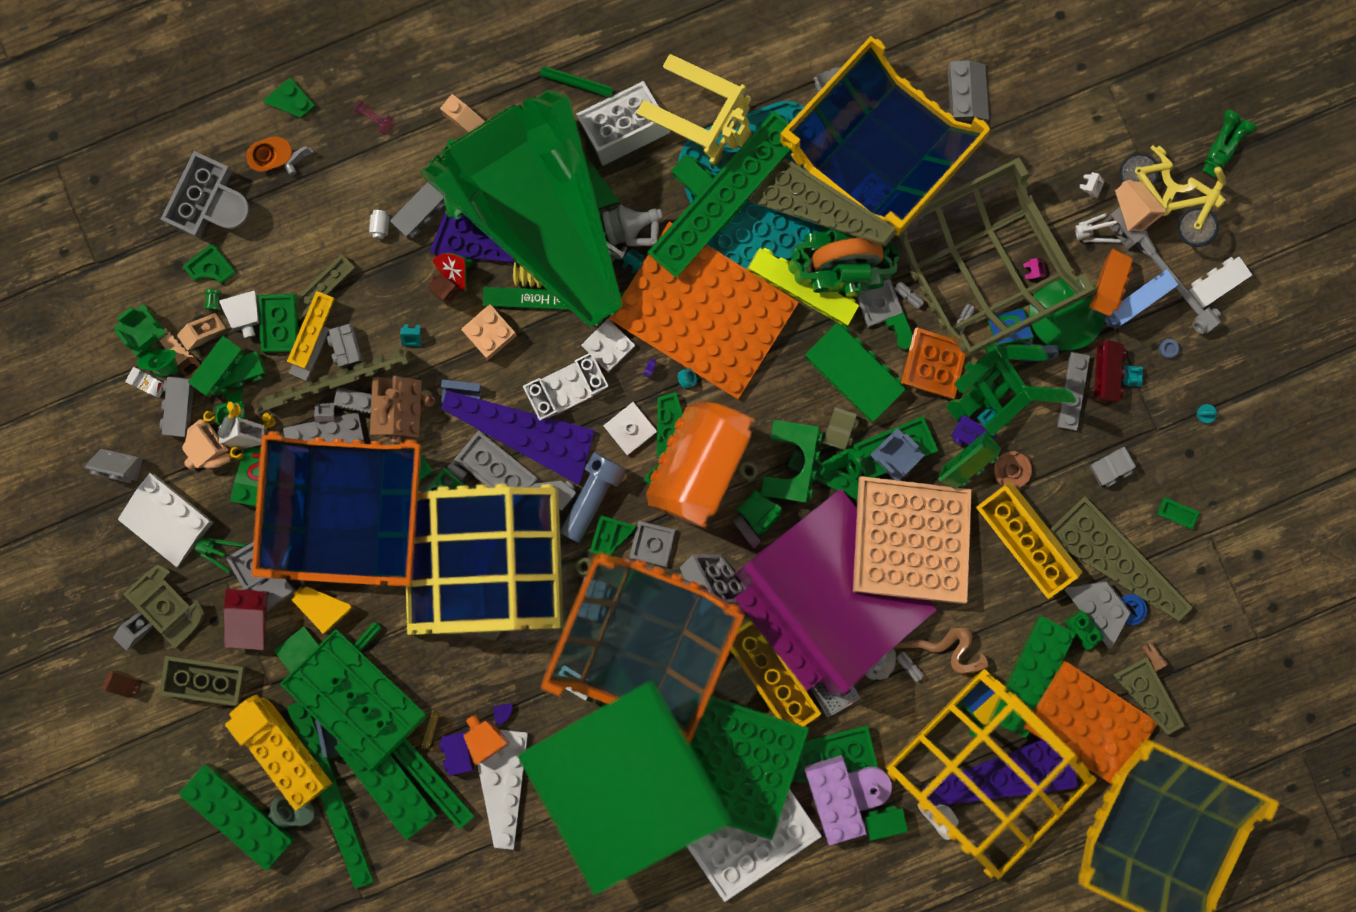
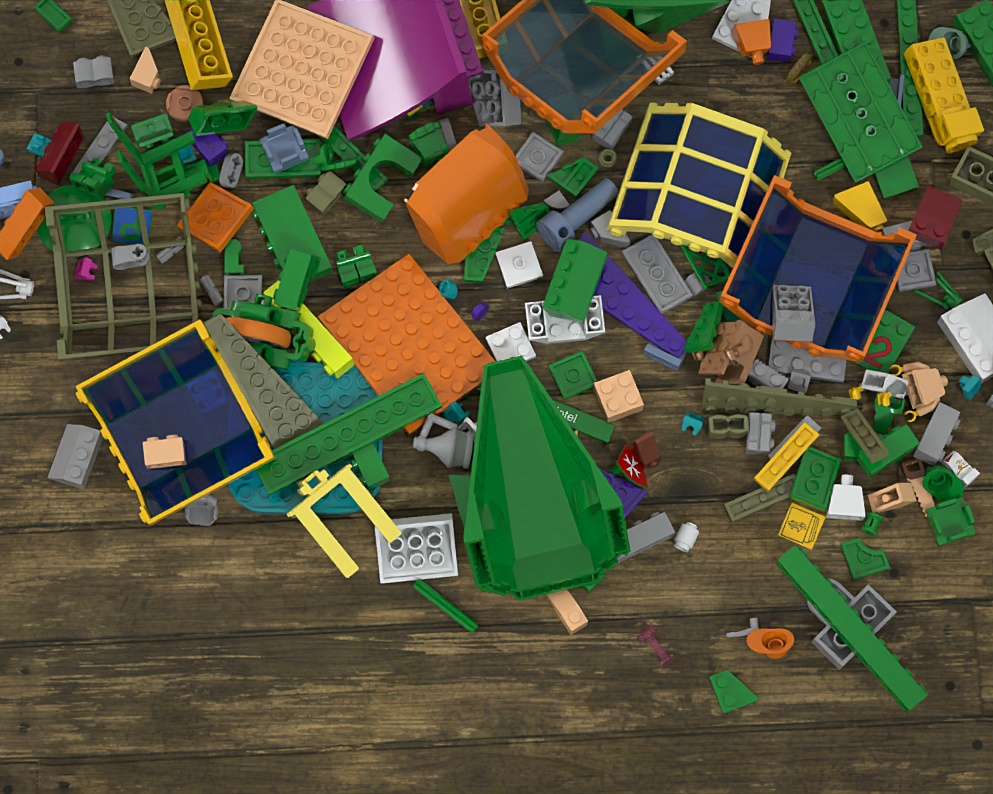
camera: 160 degrees left, 10 degrees down
dark purple tile [493,703,513,725] -> none
none -> green hips [69,158,117,199]
none -> light grey piece [111,244,150,270]
none -> light nougat slope [130,47,161,94]
none -> green bracket [131,113,174,149]
none -> light nougat brick [143,435,187,469]
none -> light grey beam [219,153,243,188]
none -> green wedge [273,249,321,311]
none -> green hips [336,245,377,288]
none -> green wing [507,202,550,240]
none -> green slope [542,239,608,323]
none -> light grey tile [544,191,570,210]
none -> green tile [548,350,598,400]
none -> green wing [684,301,724,353]
none -> olive brick [707,414,748,439]
none -> light grey slope [773,285,815,342]
none -> green brick [776,545,928,713]
none -> yellow sticker [778,503,826,550]
none -> olive plate [841,408,889,464]
none -> teal tile [958,375,982,401]

